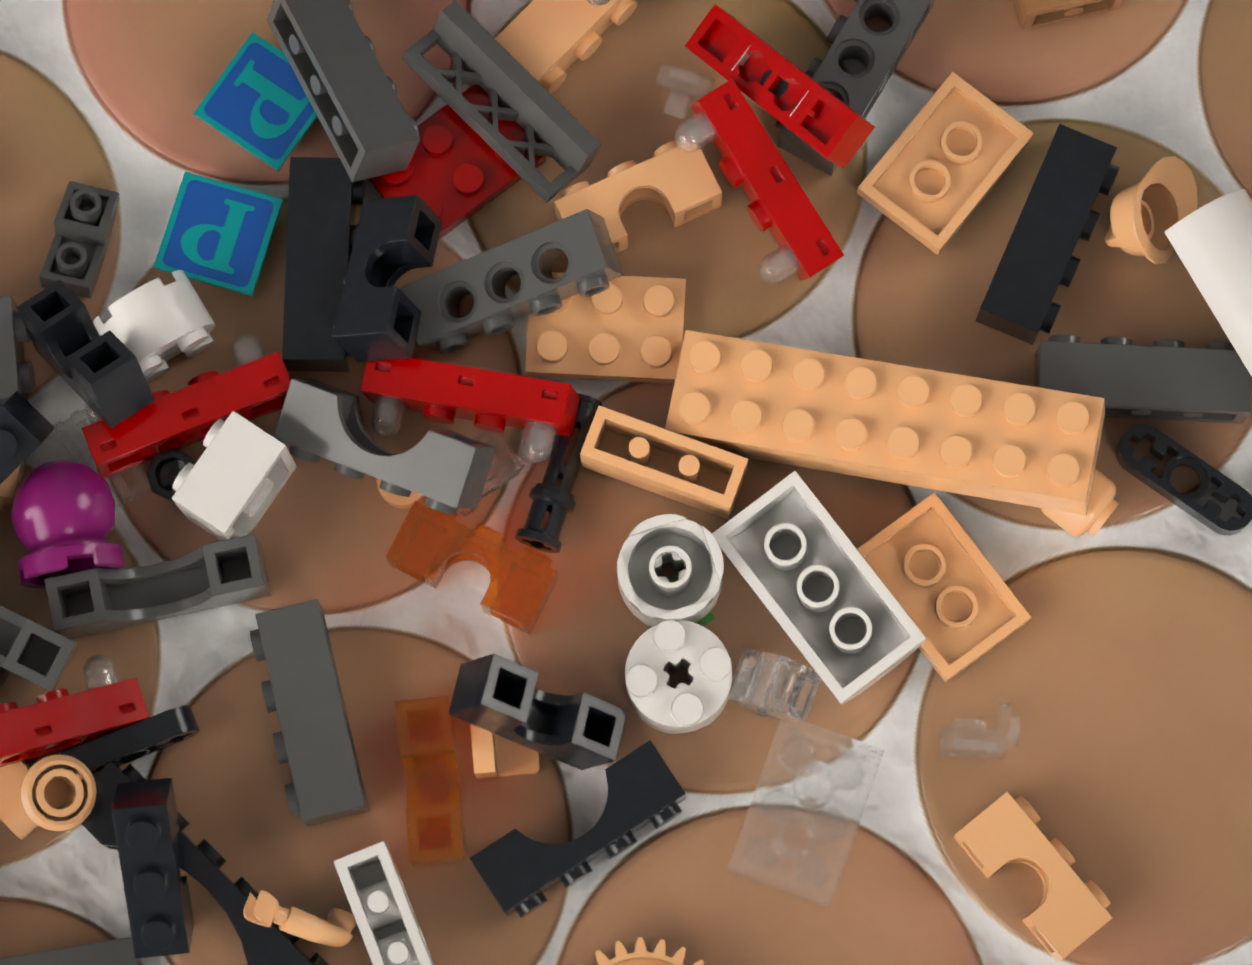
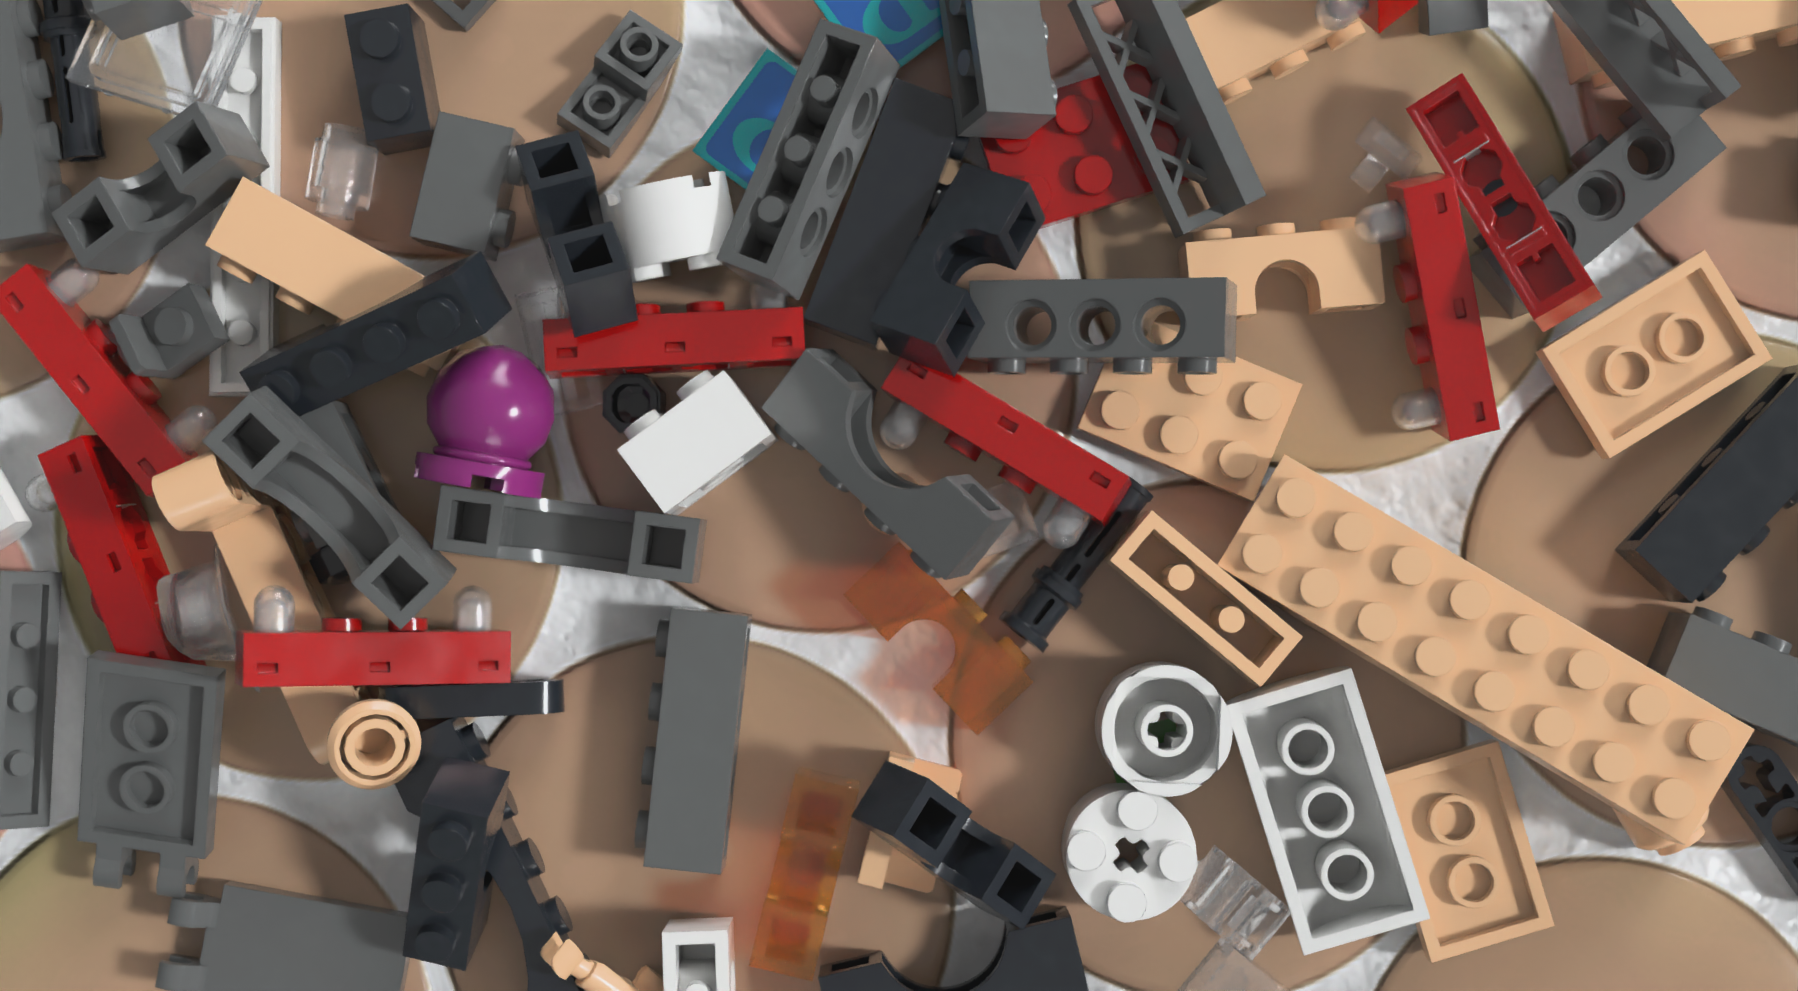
camera: 20 degrees right, 10 degrees up
none -> dark grey brick [716,18,900,300]

